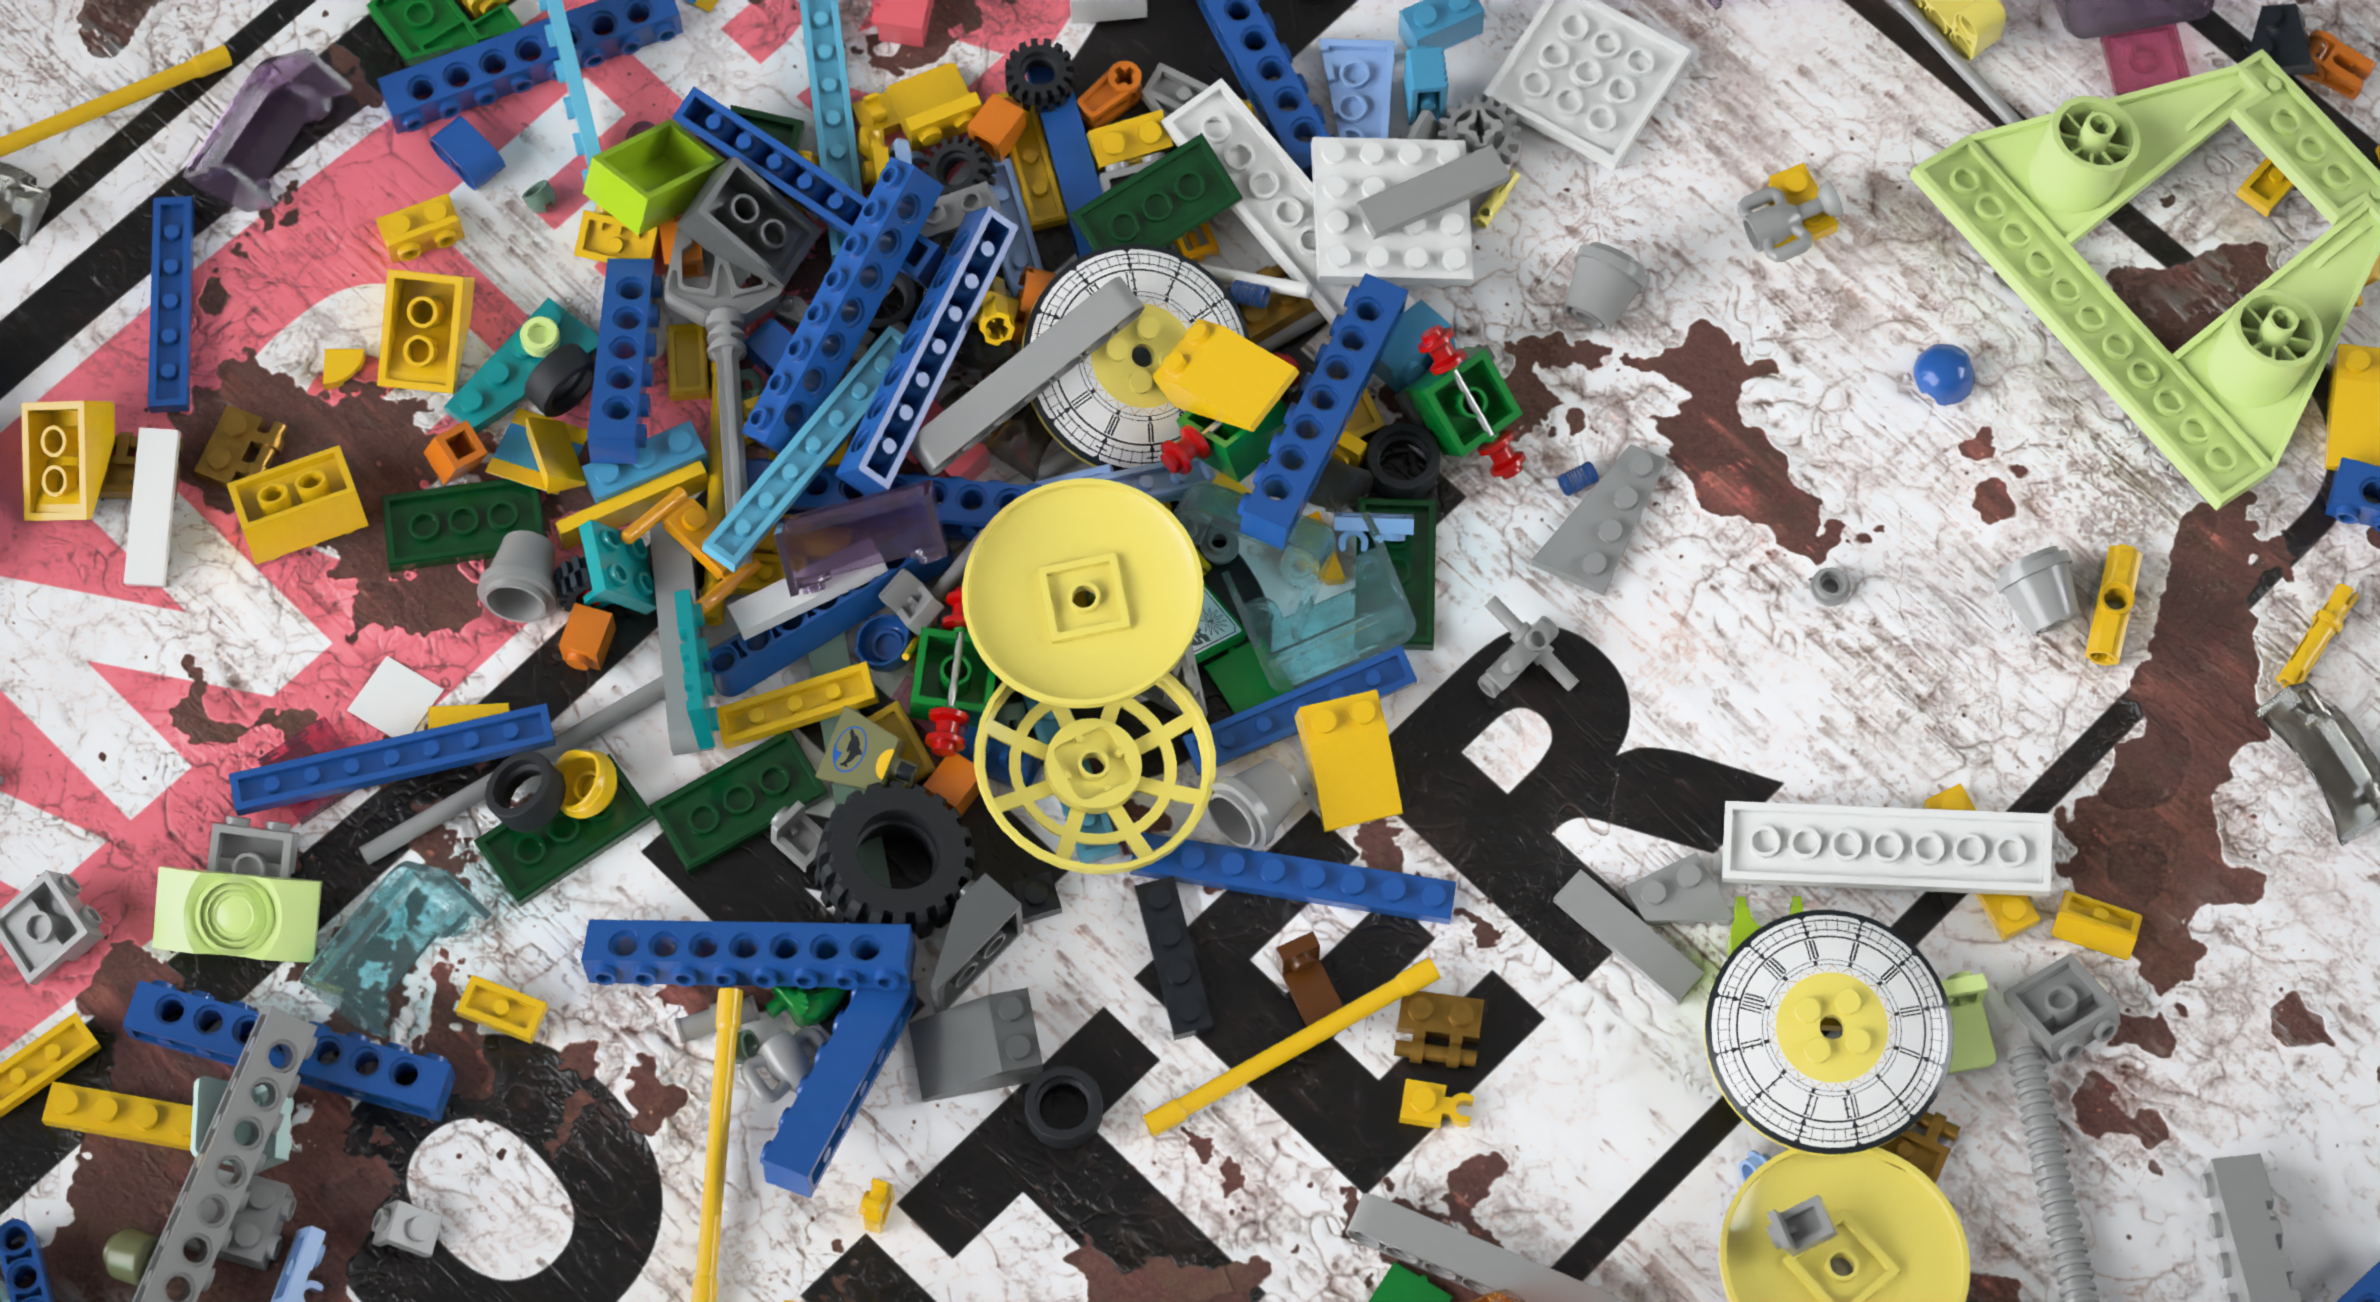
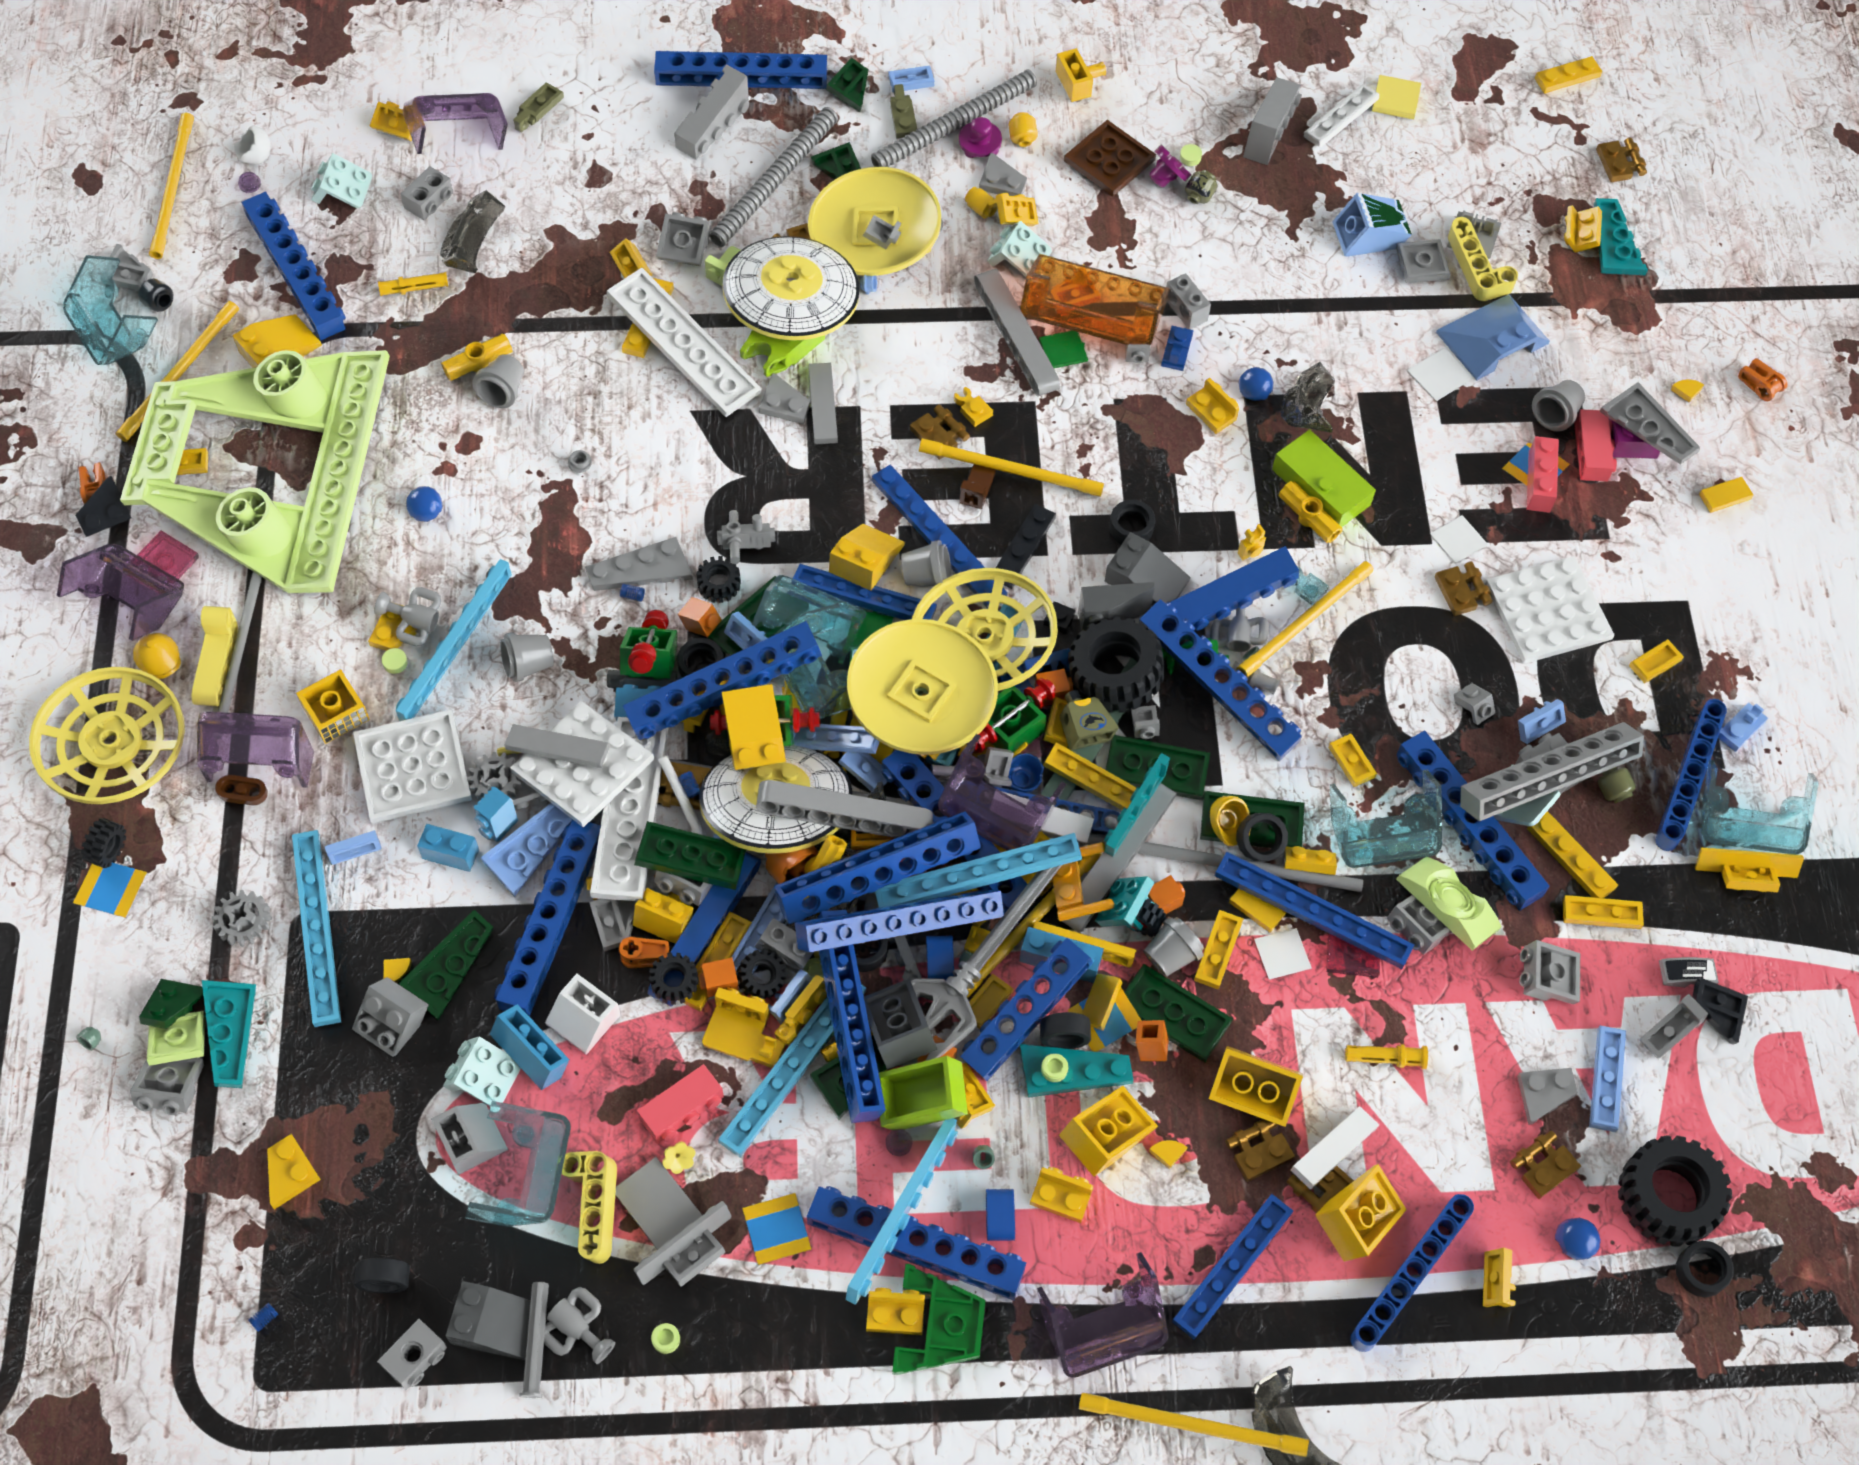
camera: 140 degrees left, 5 degrees down
none -> yellow brick [296,669,370,744]
none -> yellowish green tile [381,648,408,674]
none -> medium azure plate [396,559,512,721]
none -> orange brick [677,597,722,637]
none -> black tyre [696,556,741,603]
none -> blue plate [1021,649,1071,672]
none -> yellow plate [1194,910,1244,990]
none -> yellow plate [1284,846,1337,875]
none -> clear light blue plate [1292,566,1329,605]
none -> yellow pin [1345,1044,1428,1069]

